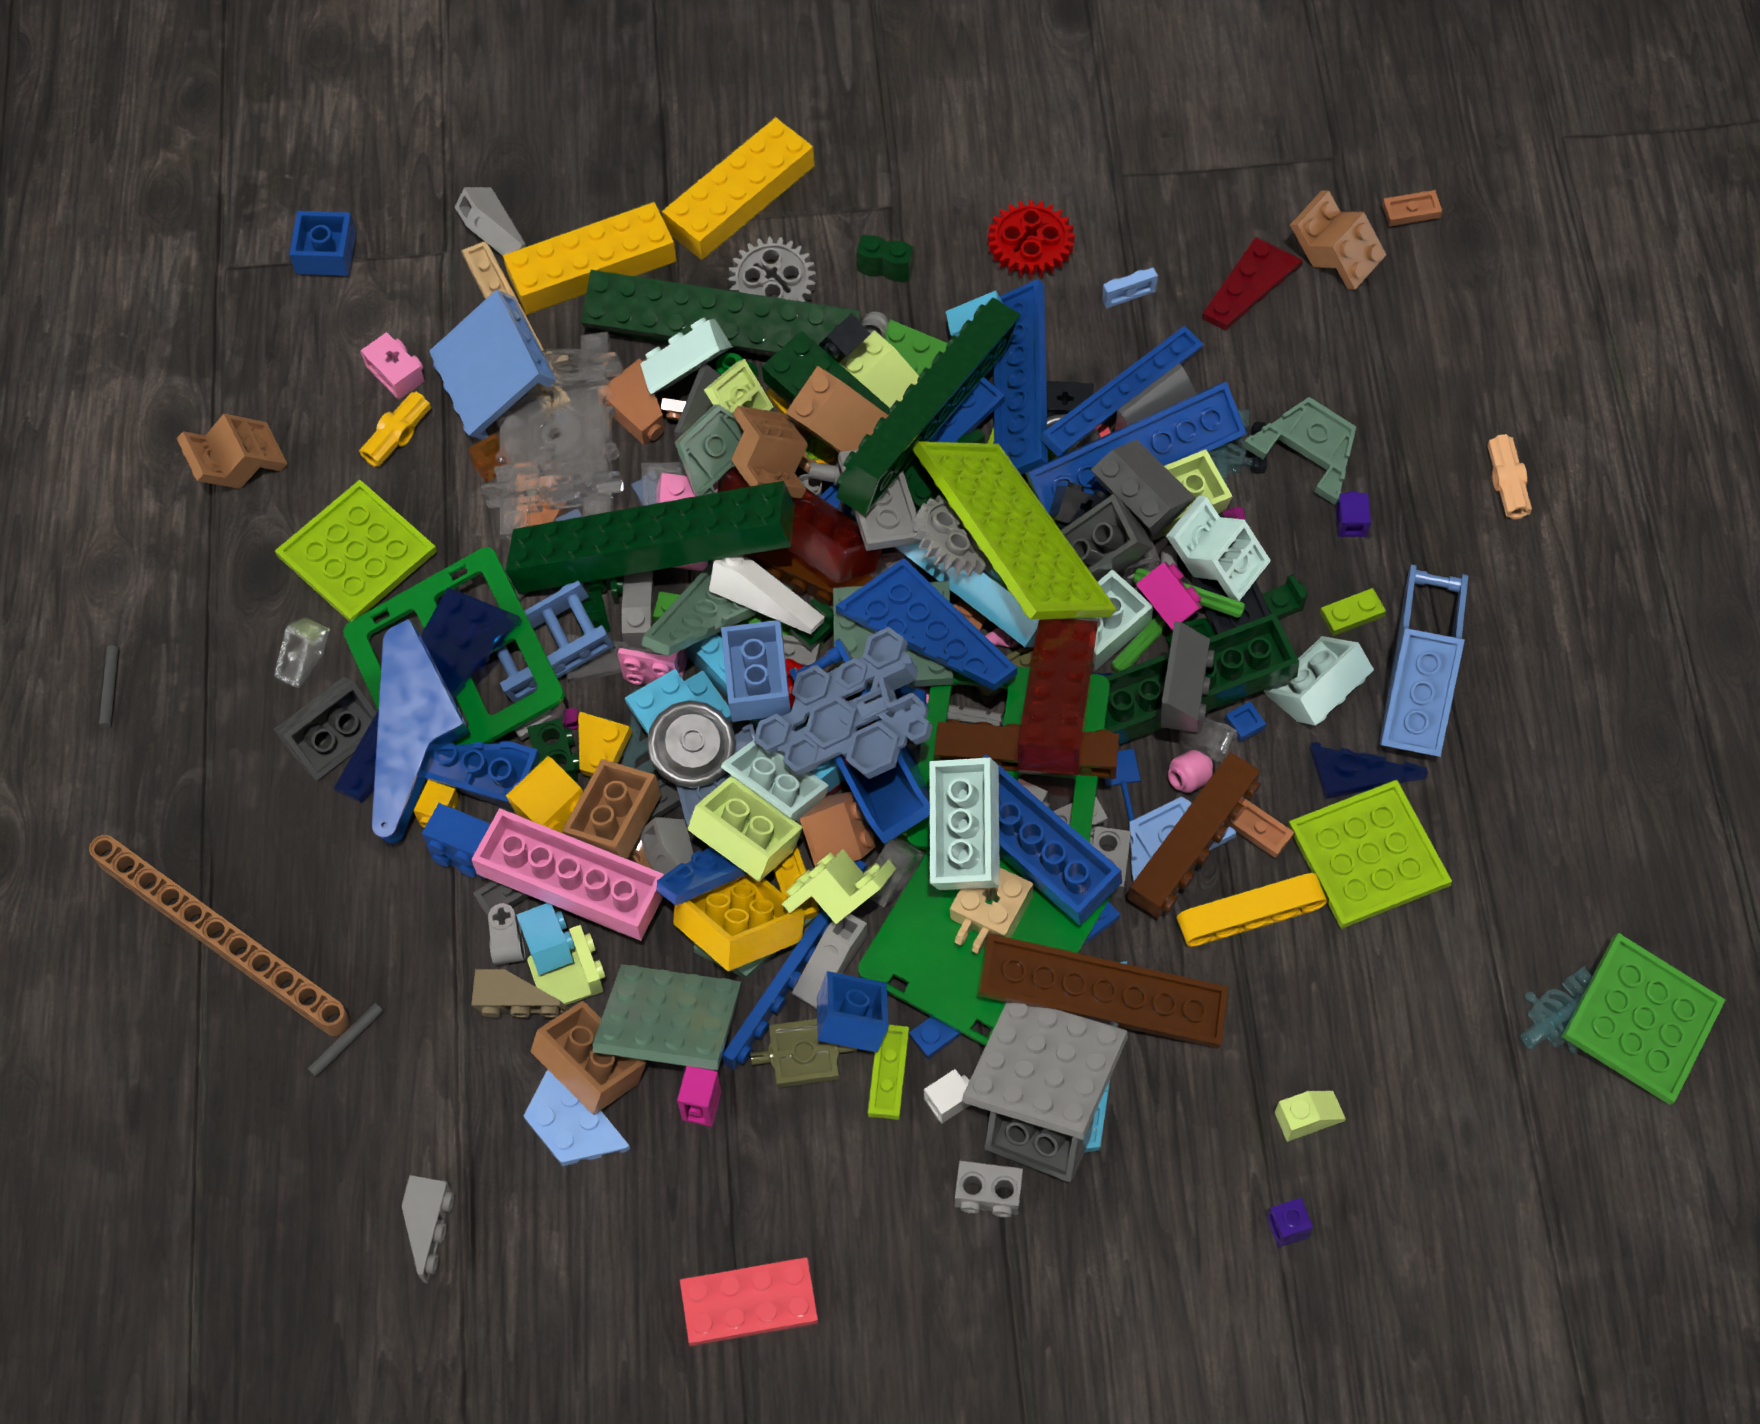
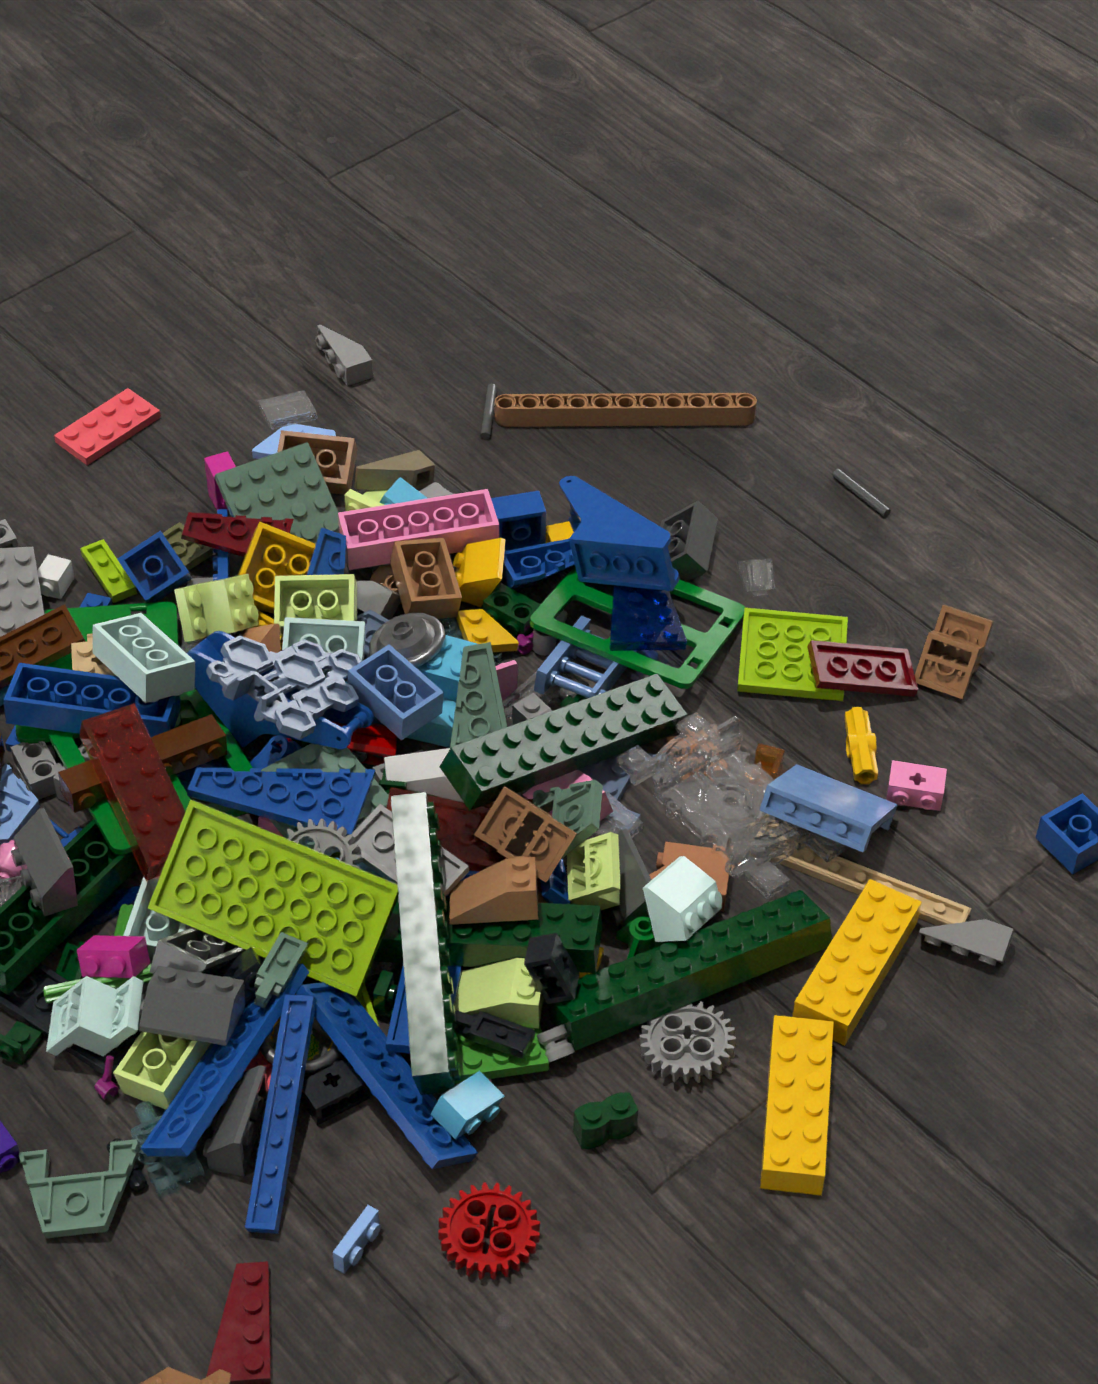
camera: 140 degrees right, 15 degrees down
none -> dark red wing [181,512,294,557]
none -> sand green hinge [254,932,308,1009]
none -> clear tile [258,390,317,429]
none -> black hinge [452,1010,535,1059]
none -> dark red plate [807,640,918,696]

